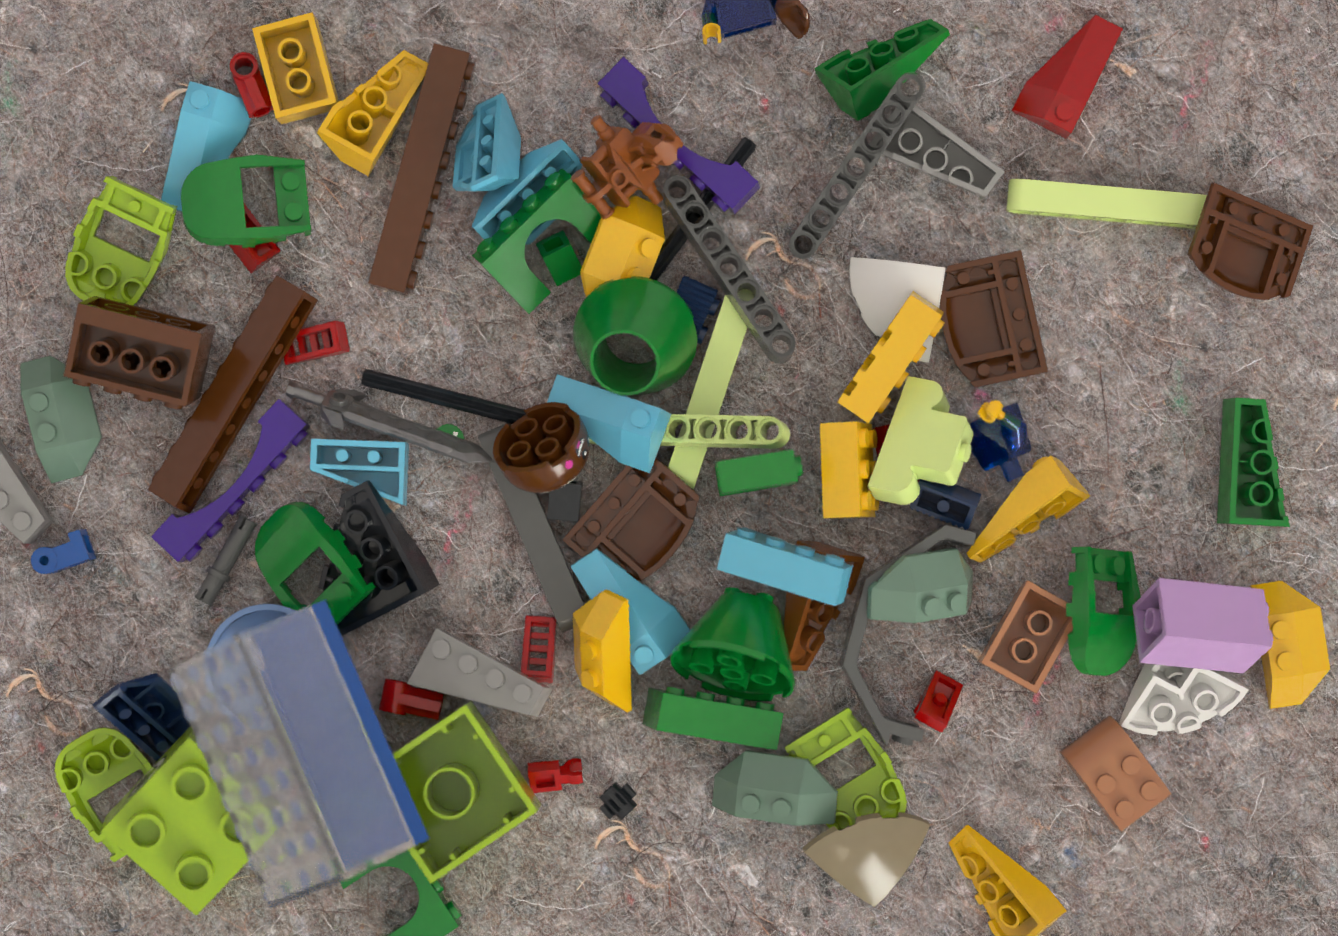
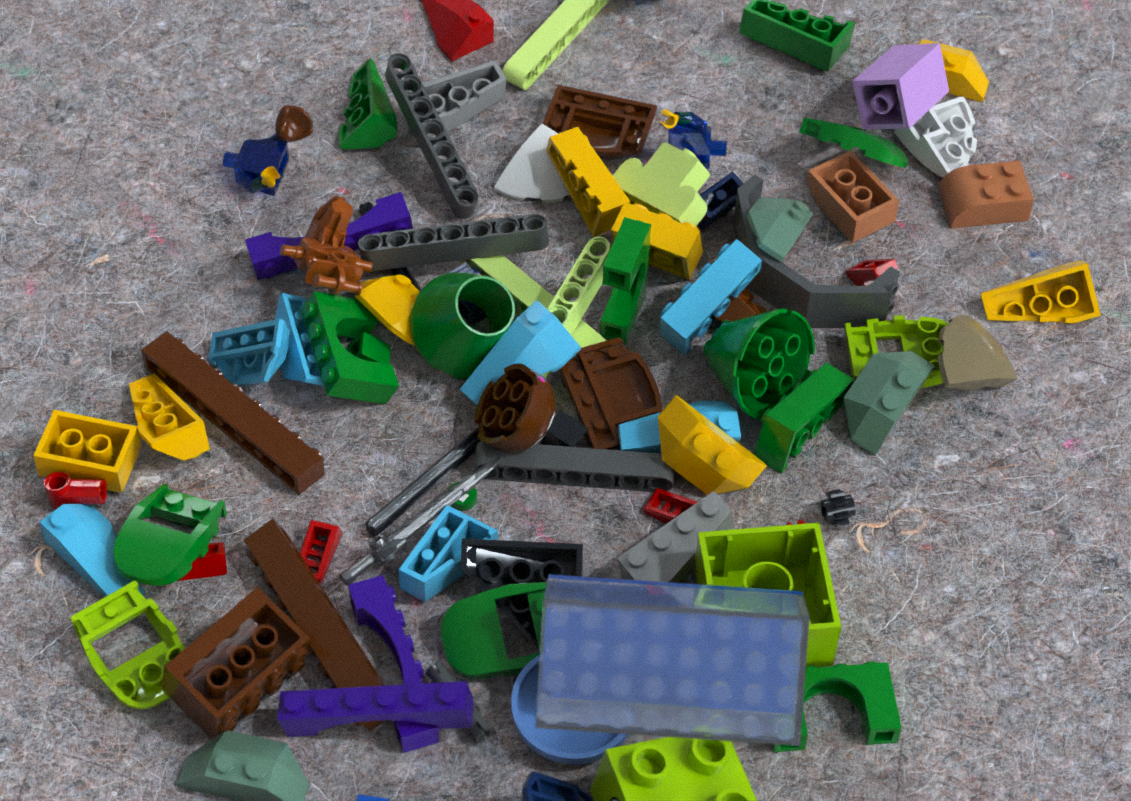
camera: 70 degrees left, 35 degrees down
yellow wedge [966,455,1090,563] -> none
none -> dark purple arch [277,681,474,737]

